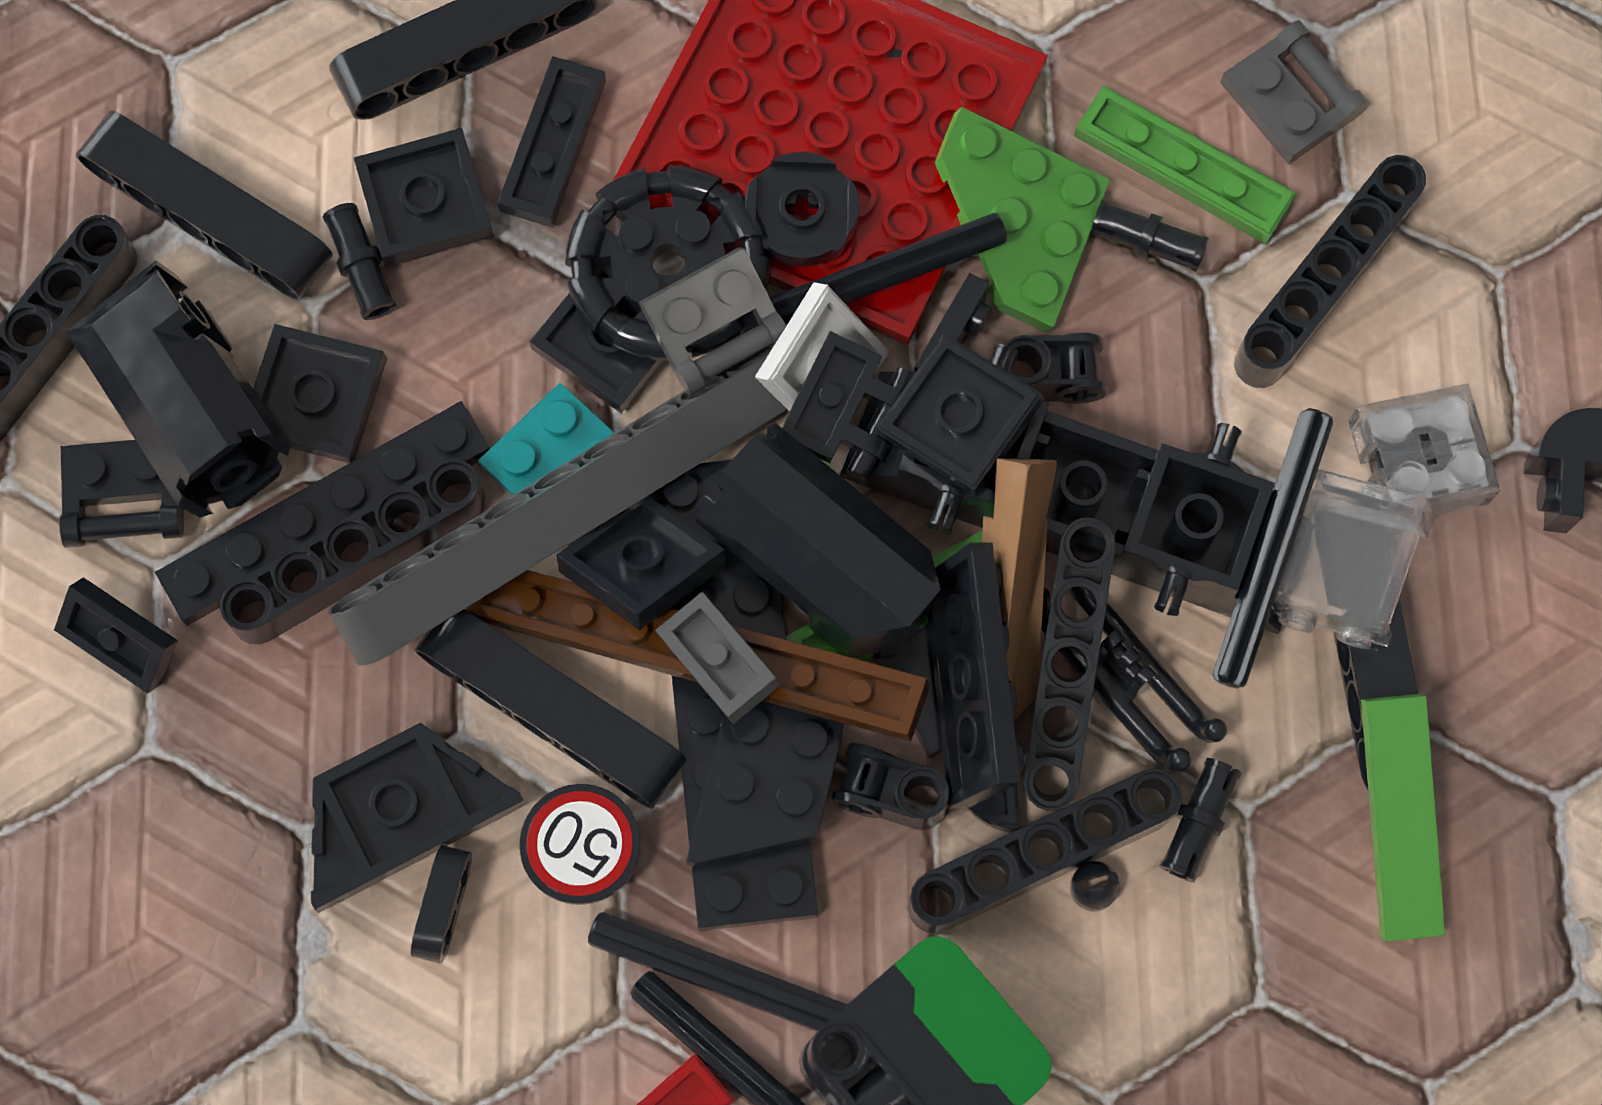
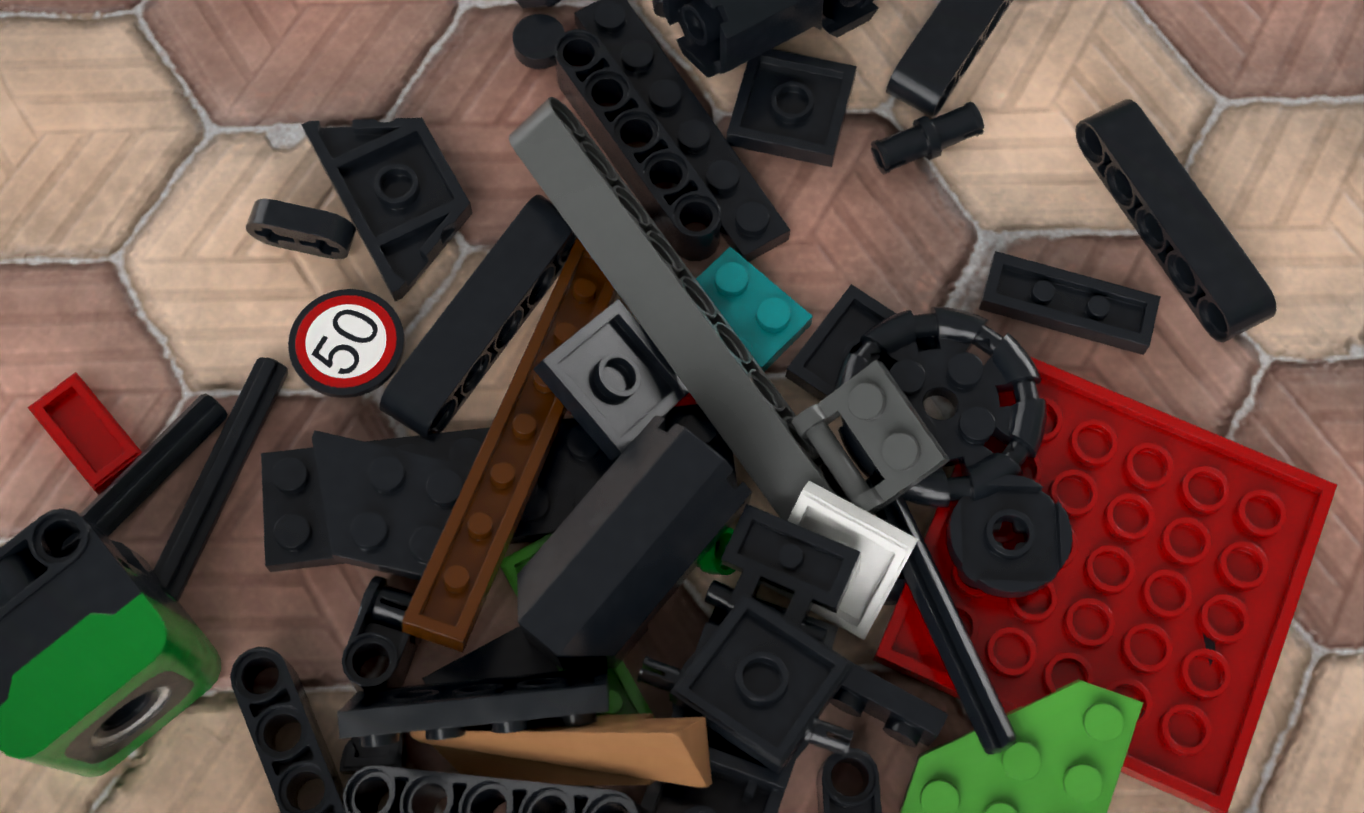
camera: 90 degrees right, 5 degrees down
black plate [353,128,494,266] -> none
dark grey plate [655,592,780,724] -> none
none -> black tile [512,14,565,69]

